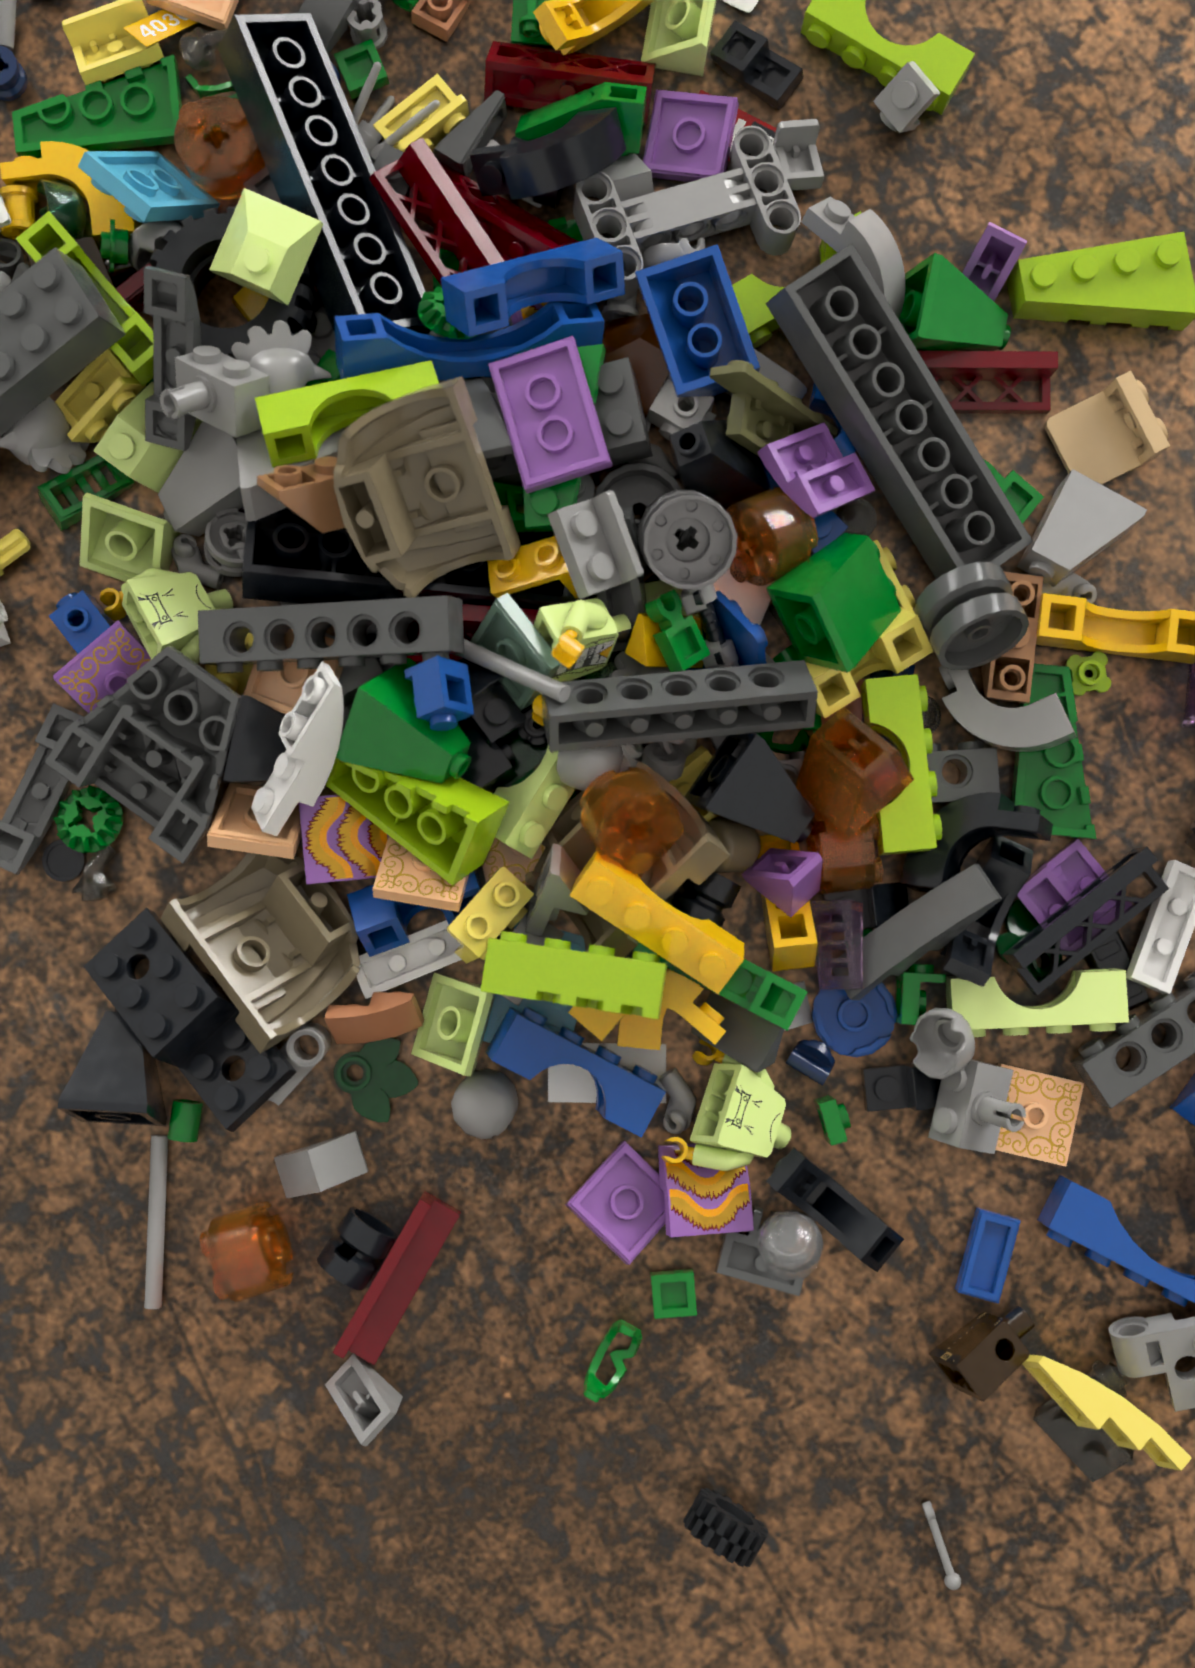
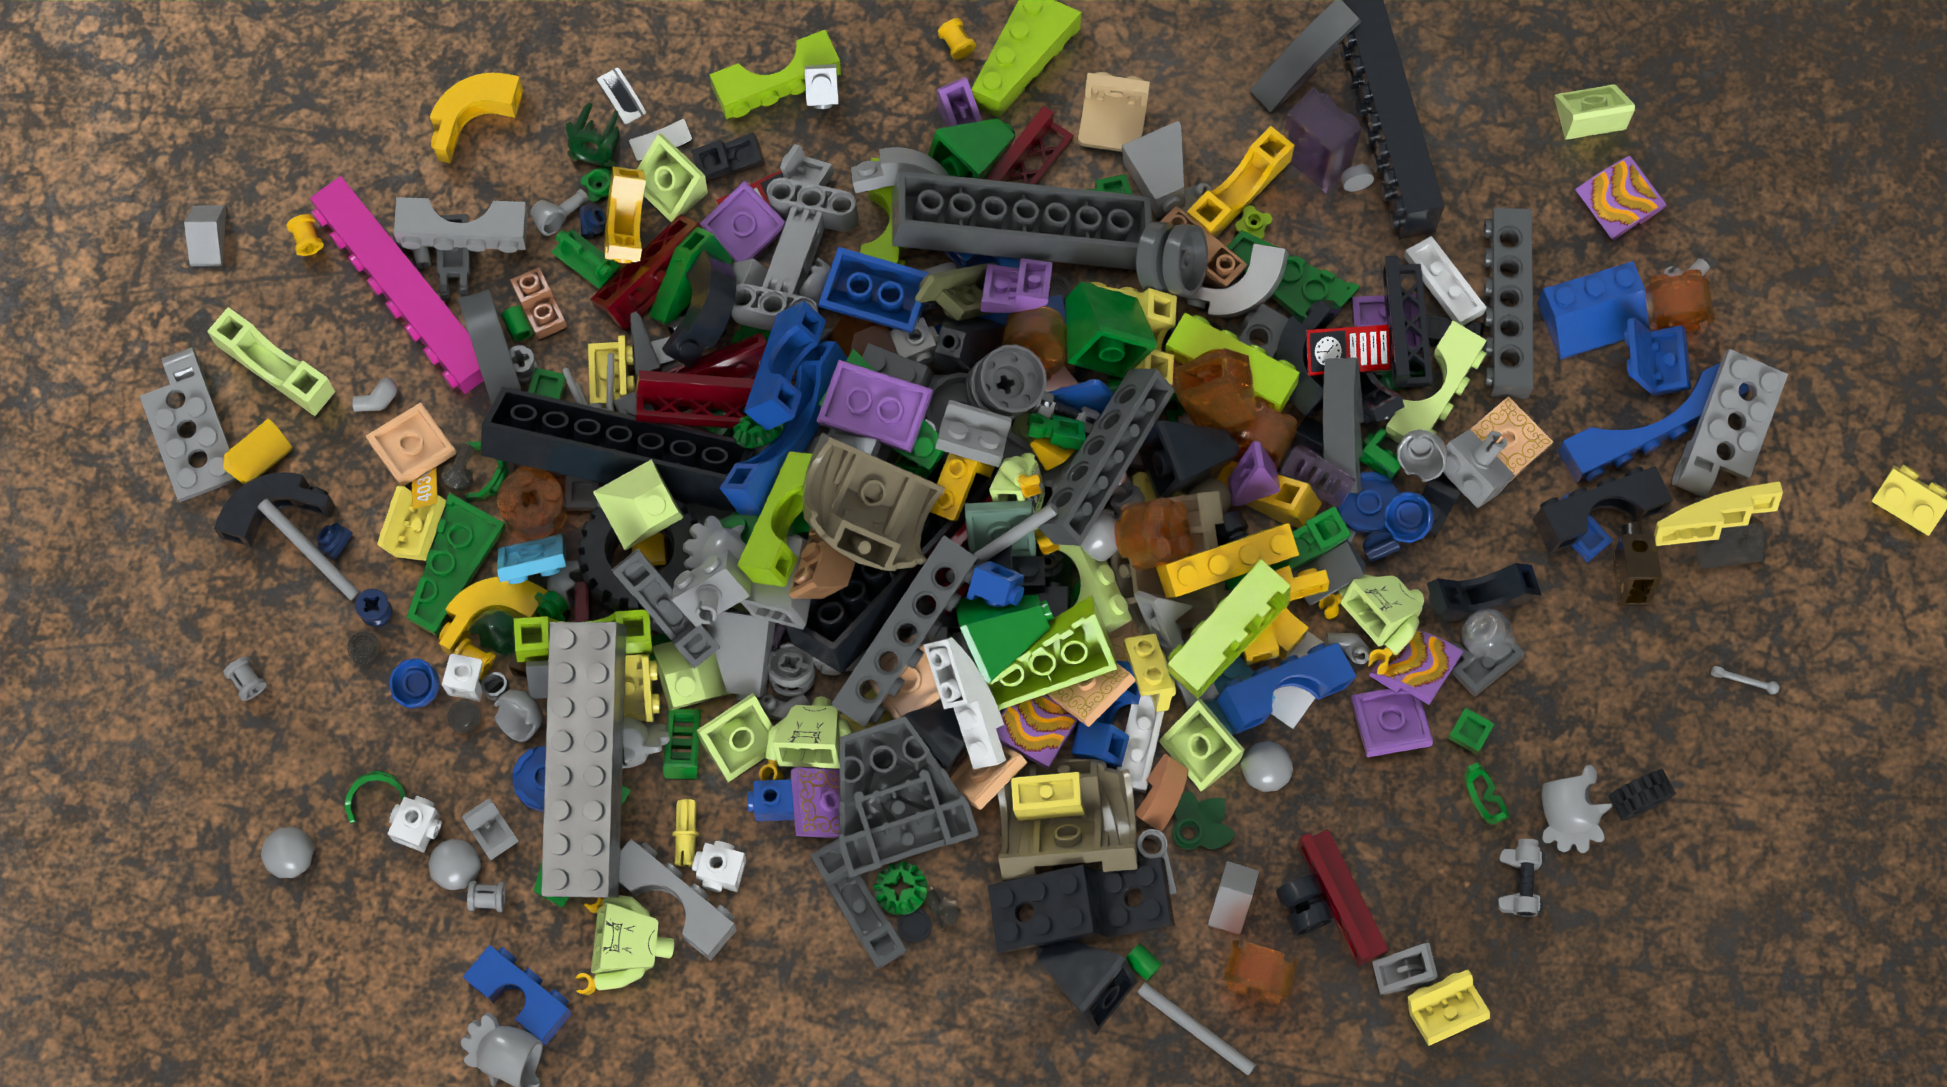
camera: 50 degrees left, 15 degrees down
green plate [814,1095,851,1146] -> none
none -> yellow bush [938,18,976,60]
none -> light yellow panel [1011,772,1085,821]
none -> sticker [1306,324,1391,376]
none -> blue hair [1384,492,1434,543]
none -> light yellow bracket [1408,970,1490,1046]
none -> light grey piece [1498,839,1545,917]
none -> black arch [1533,466,1673,553]
none -> light grey piece [1541,765,1612,853]

